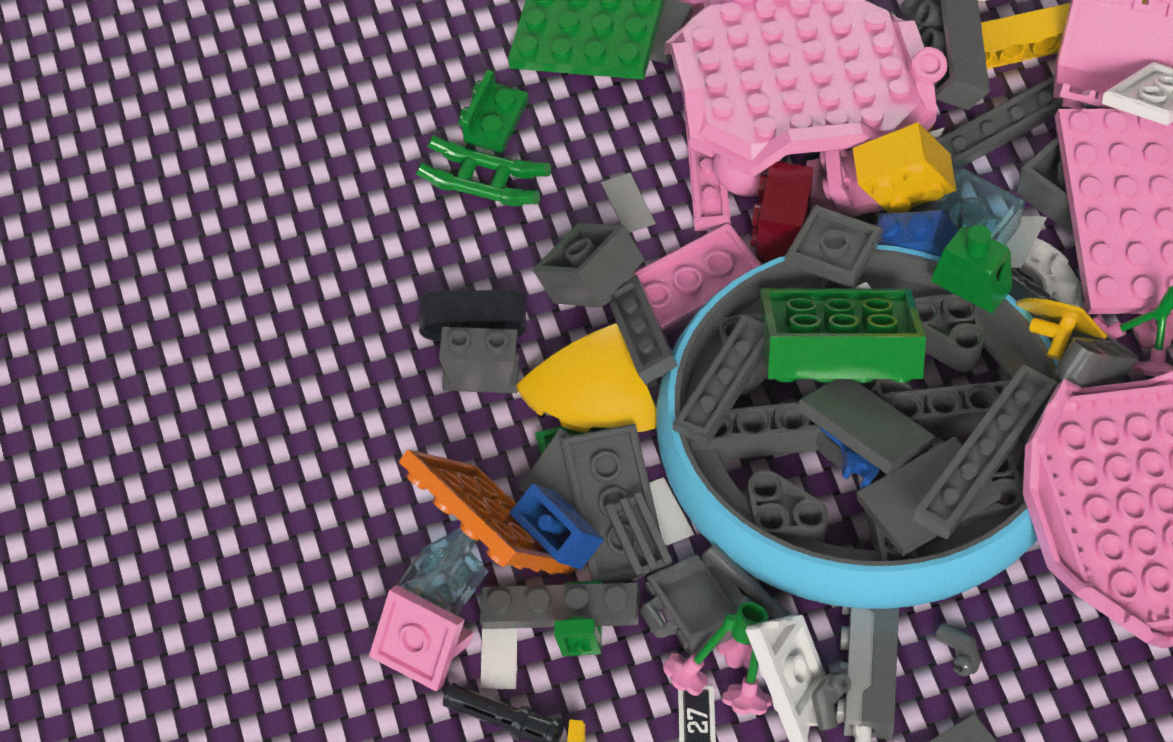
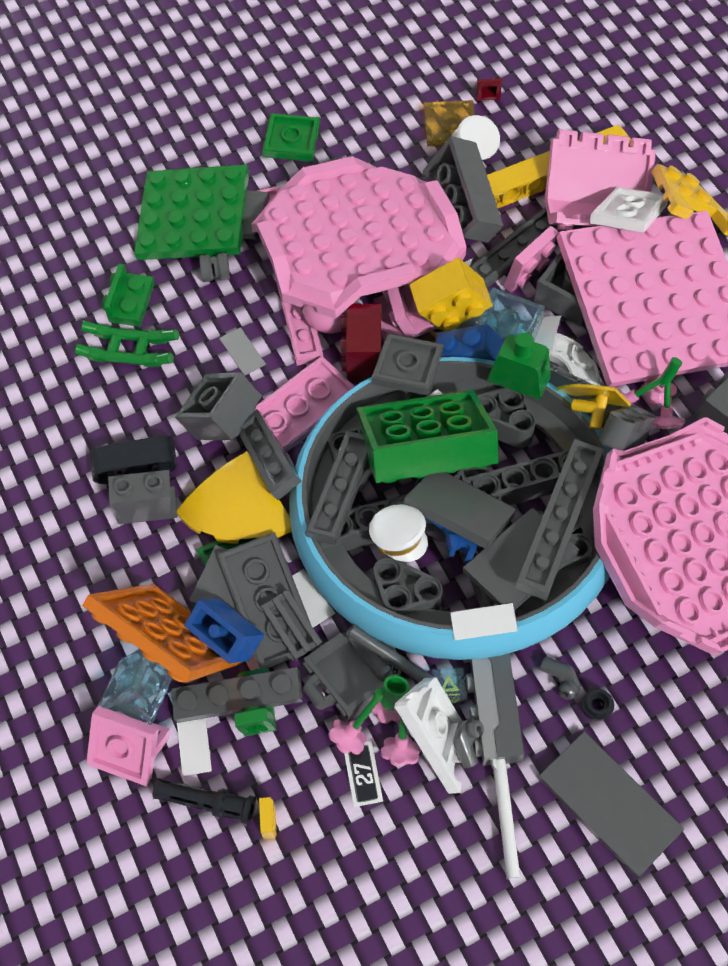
camera: 10 degrees left, 5 degrees up
bright pink tile [909,47,947,85] -> none
none -> dark grey wheel [200,252,230,282]
none -> white piece [369,504,428,562]
none -> clear light blue tile [432,668,467,703]
none -> white sticker [450,603,518,640]
none -> bright pink plate [503,226,559,293]
none -> black plate [581,688,614,721]

